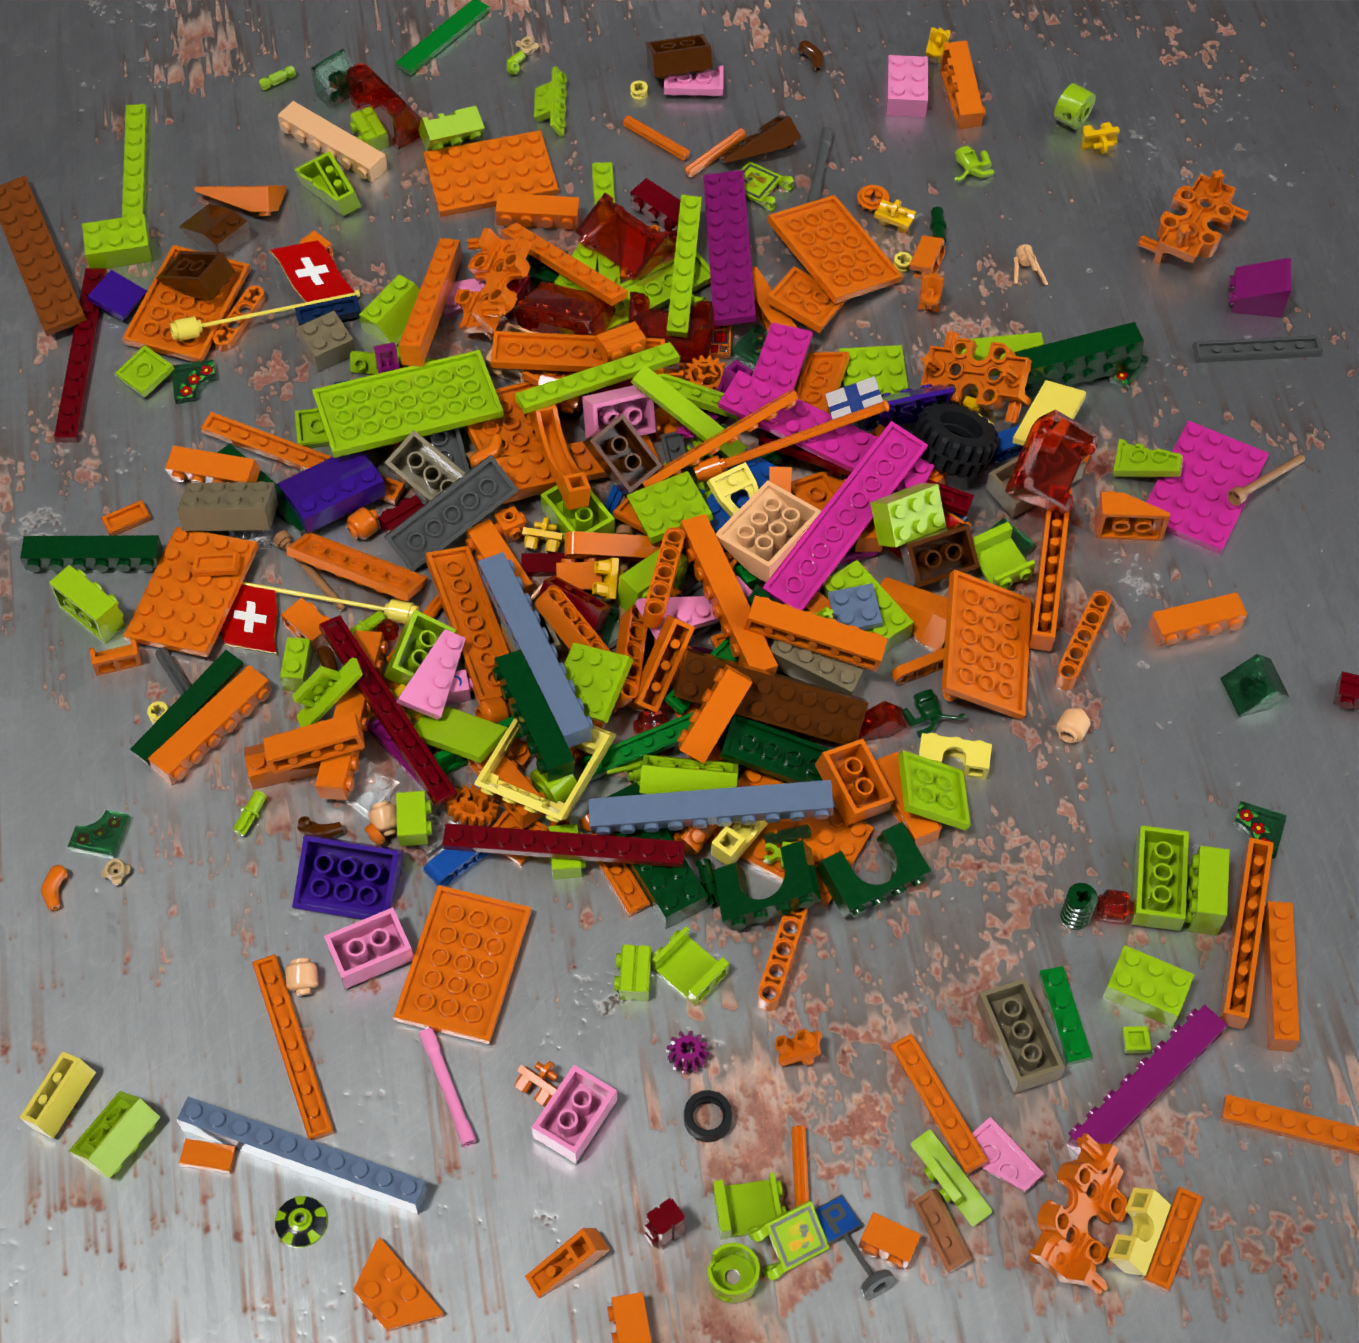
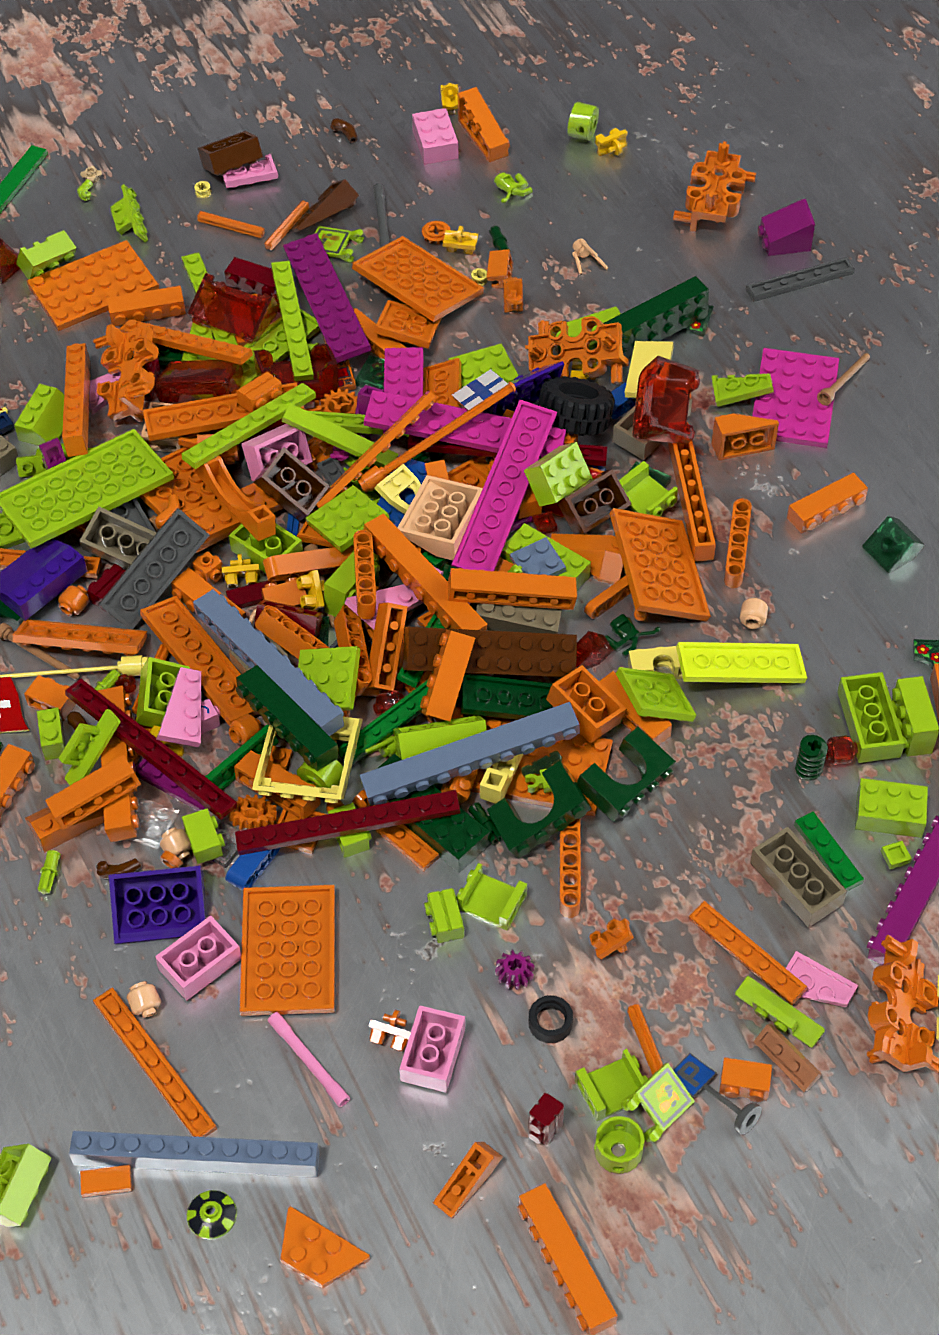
camera: 15 degrees left, 5 degrees down
lime tile [414,706,508,763] -> none
none -> clear red plate [532,511,557,534]
none -> neon yellow plate [676,642,807,683]

